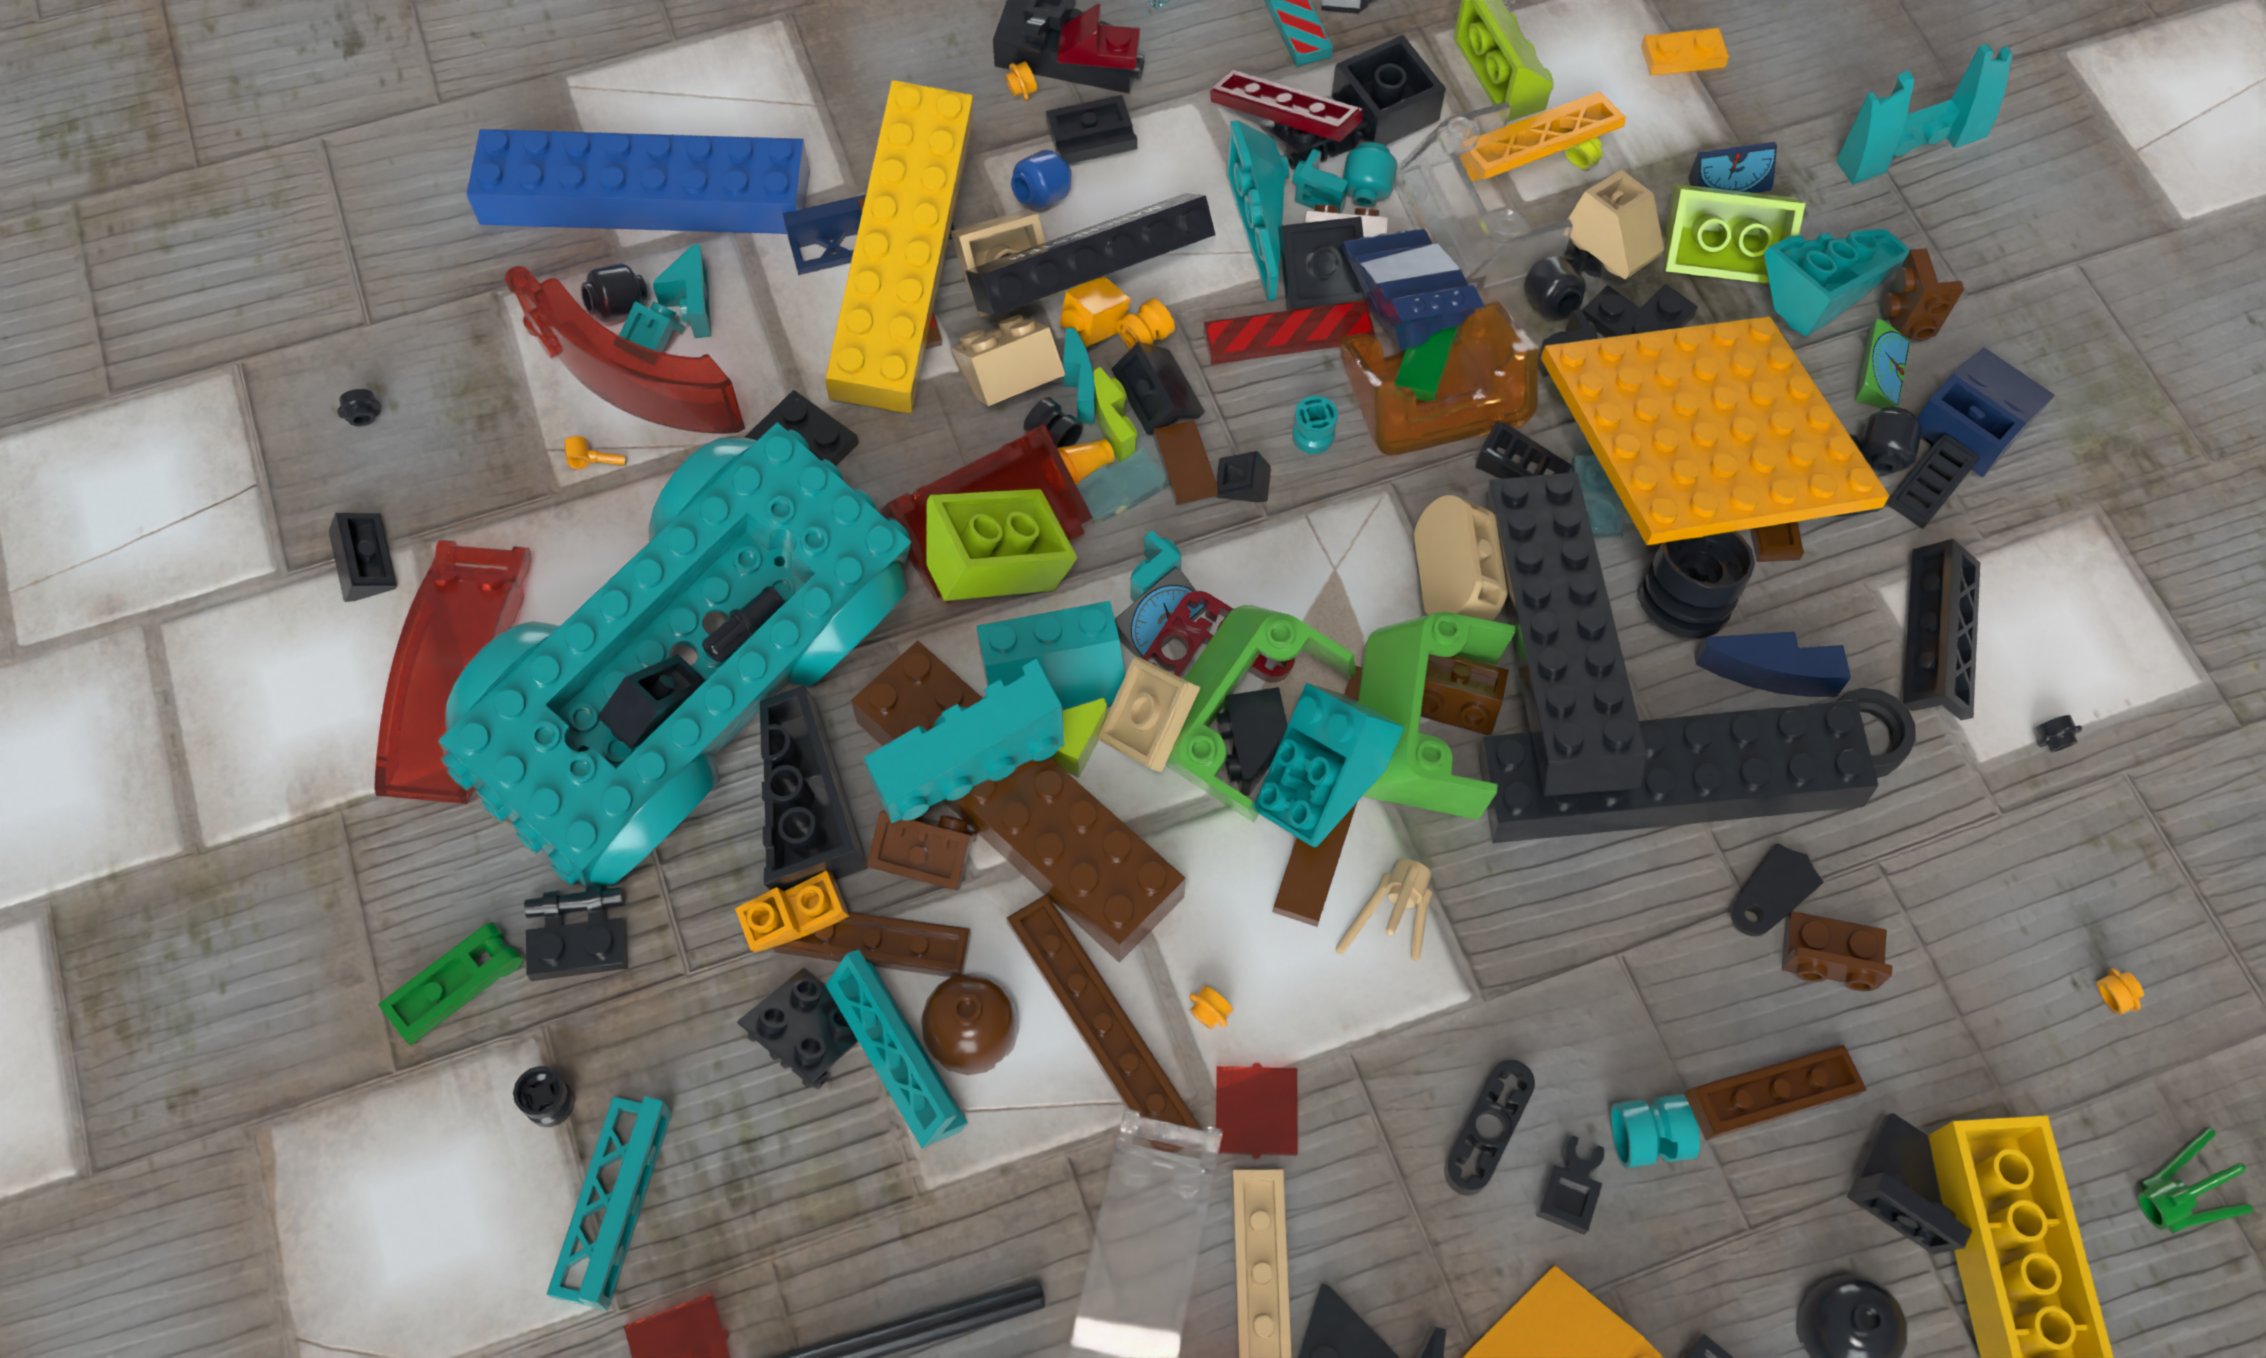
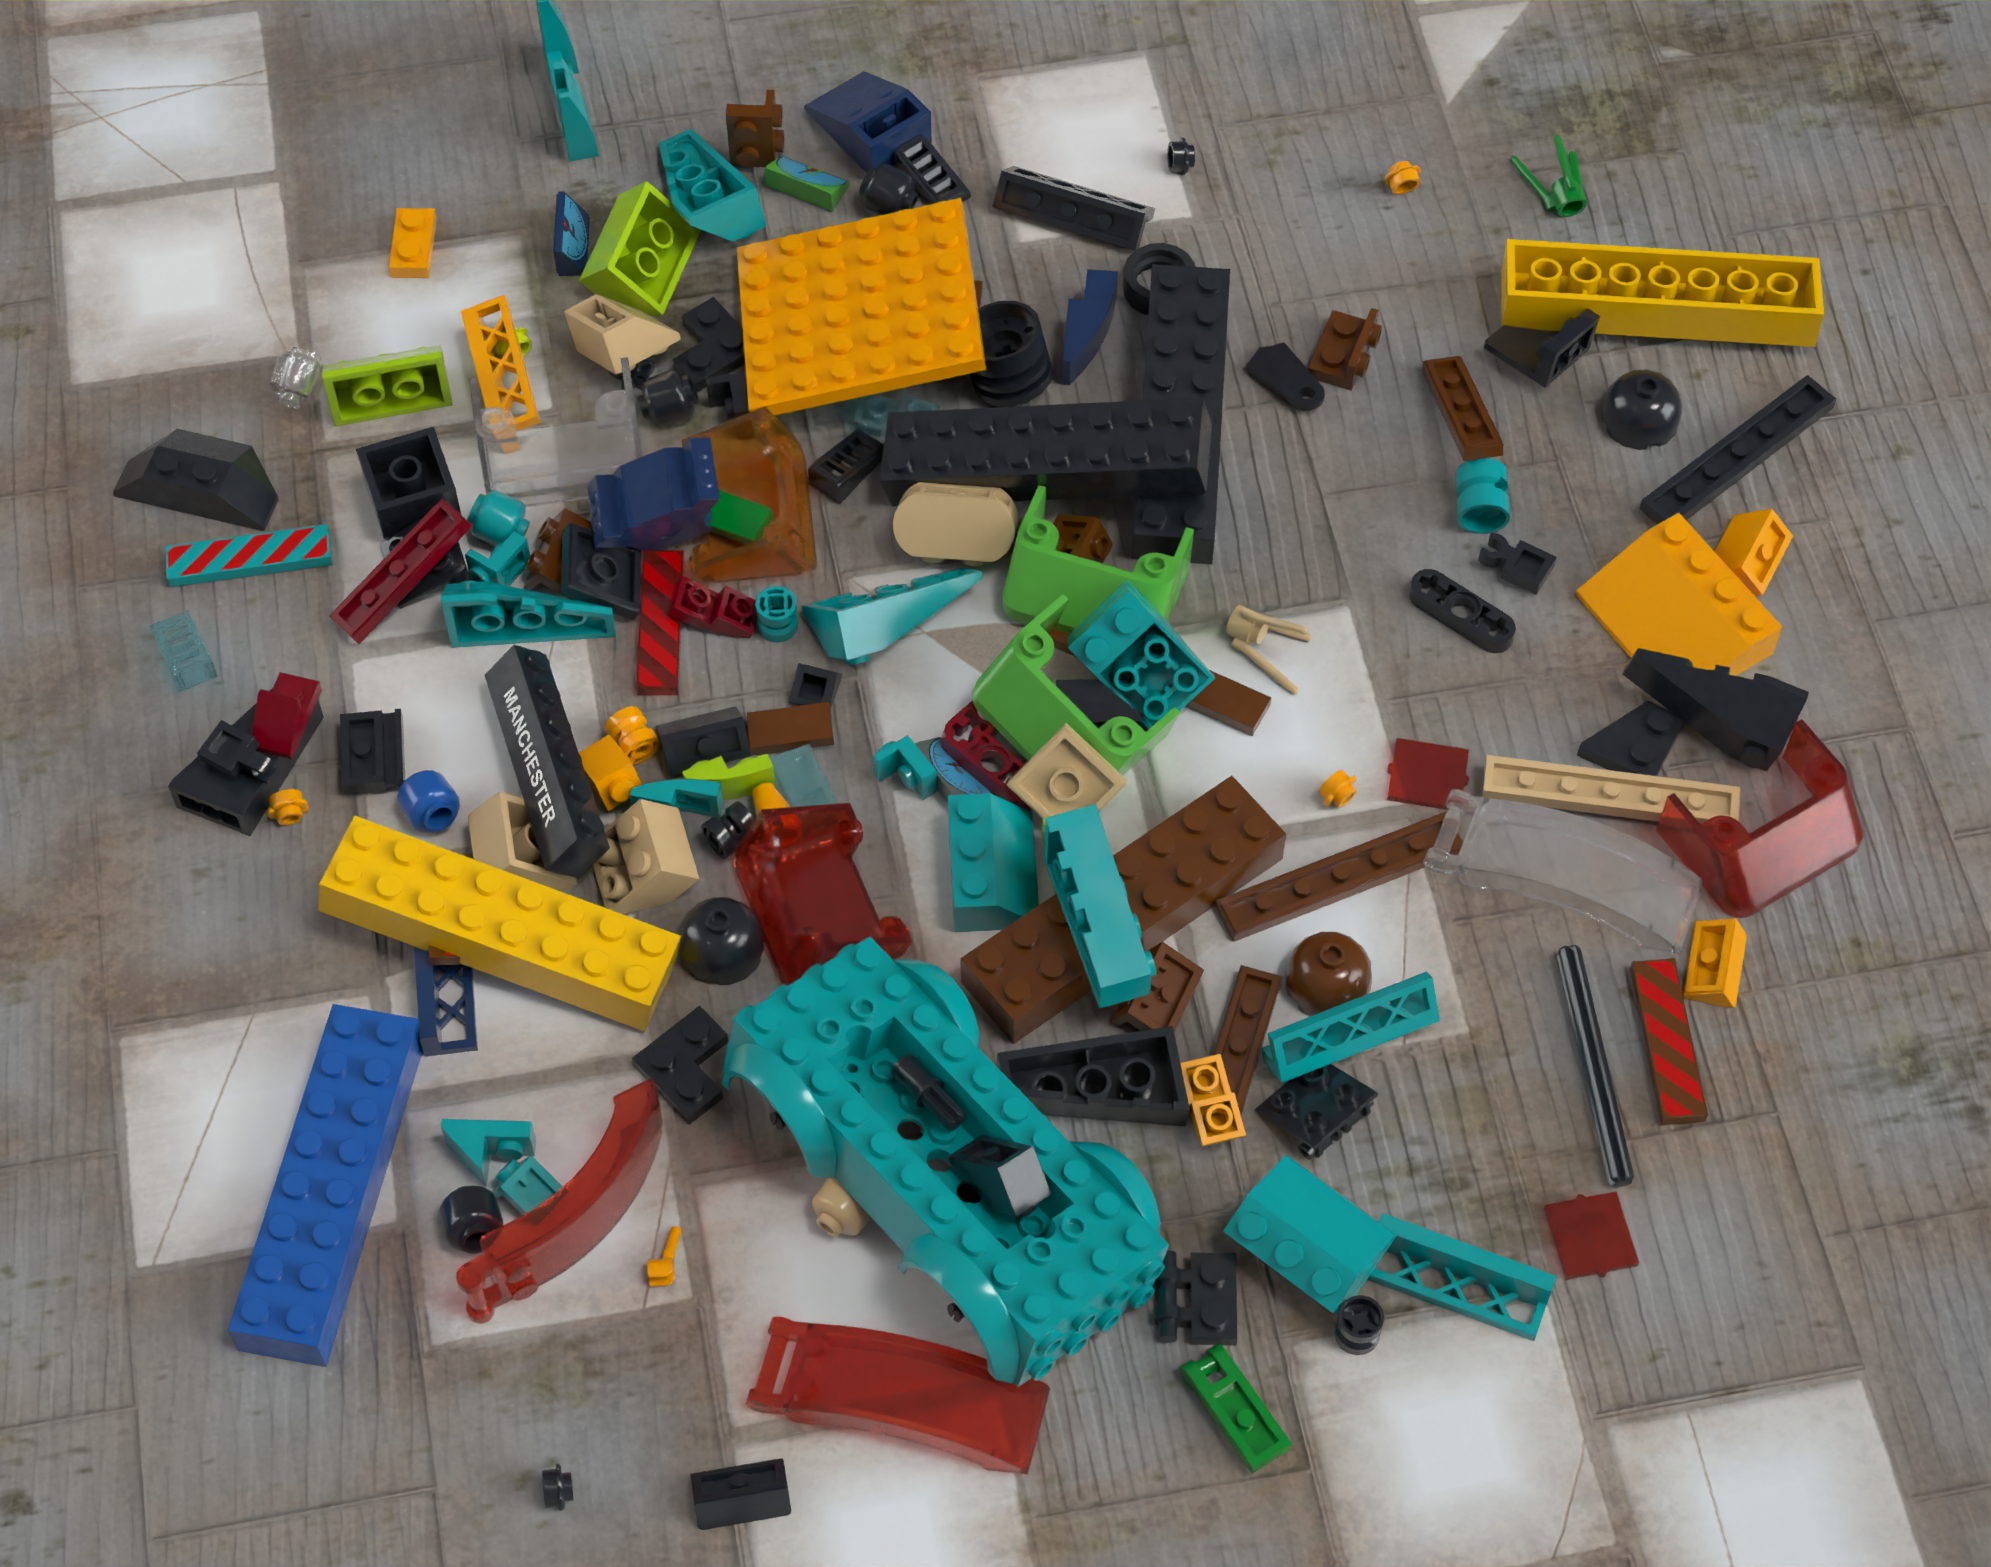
camera: 80 degrees left, 5 degrees down
lime slope [927,489,1078,601] -> none
none -> dark red slope [667,576,757,638]
none -> black cylinder [678,897,764,985]
none -> teal wedge [801,568,983,664]
none -> teal slope [1223,1155,1397,1313]

